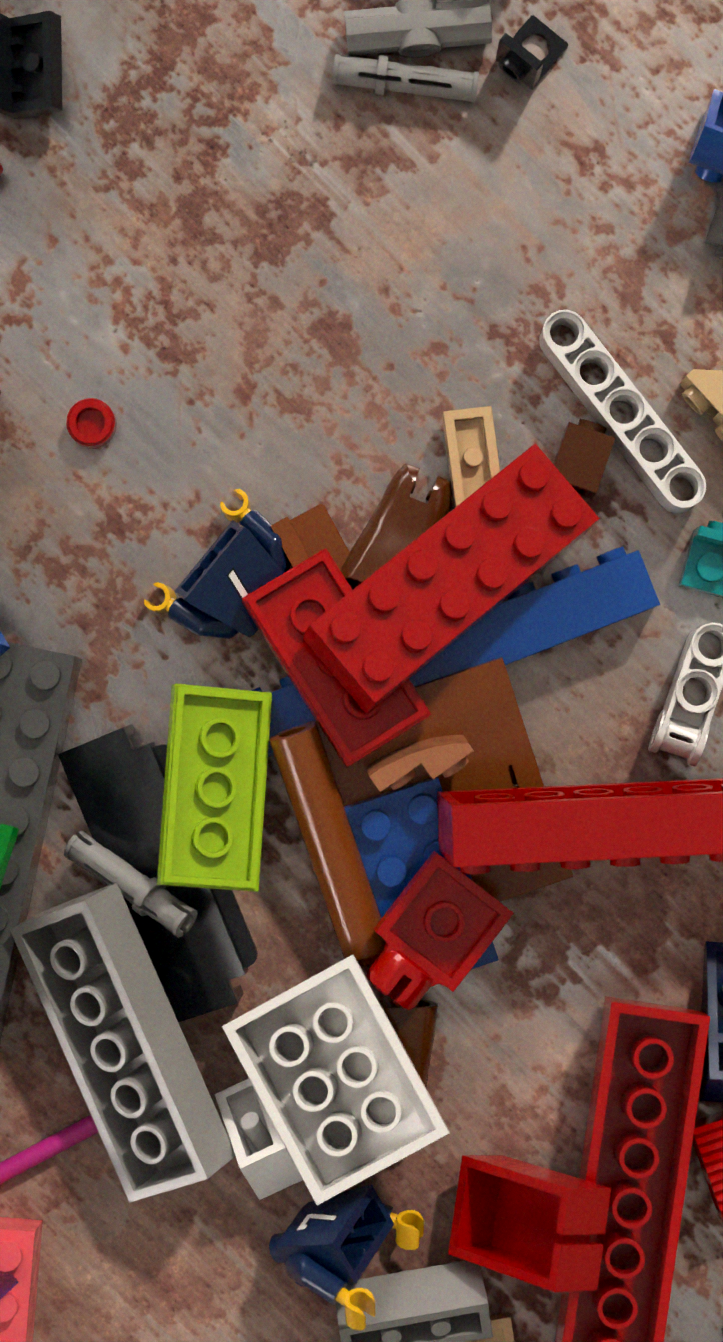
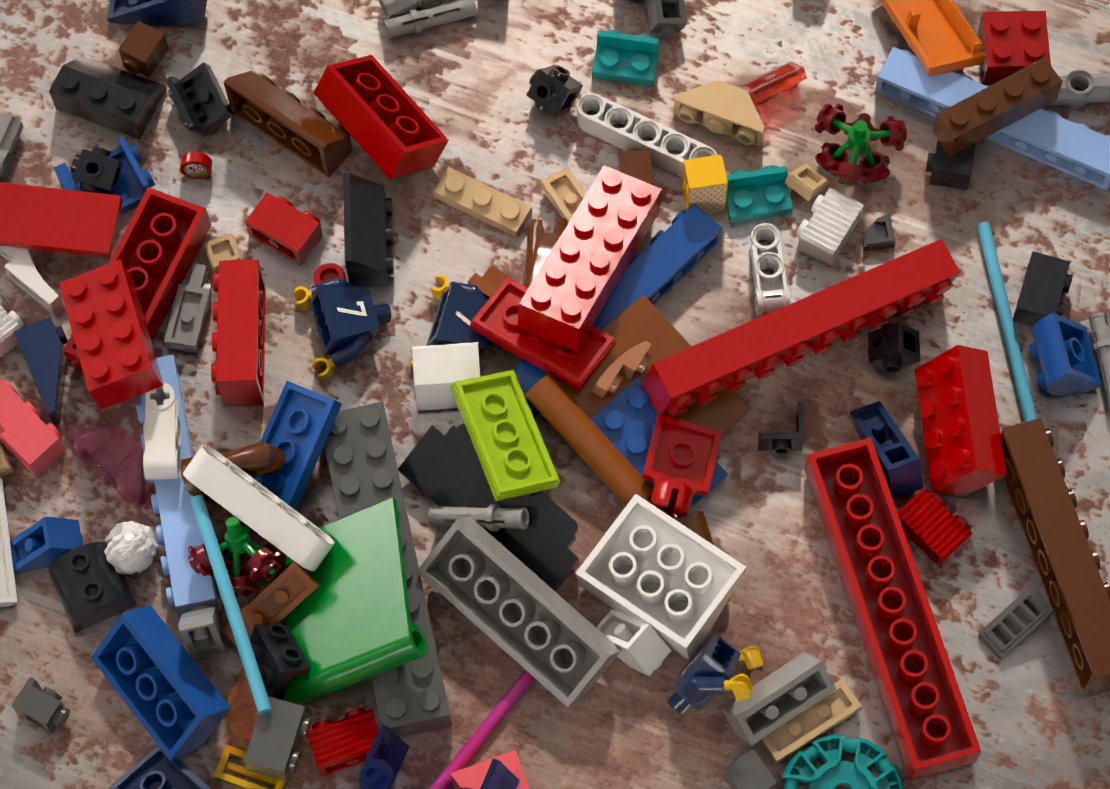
camera: 20 degrees left, 20 degrees down
red piece [448,1155,611,1292] -> none
none -> reddish brown slope [224,71,352,178]
none -> red brick [245,192,323,266]
none -> dark blue torso [293,278,392,381]
none -> red brick [313,55,449,180]
none -> black slope [343,173,394,288]
none -> white slope [412,342,481,411]
none -> tan plate [433,167,532,238]
none -> black brick [526,65,583,116]
none -> teal bracket [592,30,660,87]
none -> yellow panel [682,155,728,215]
none -> black bracket [757,402,804,455]

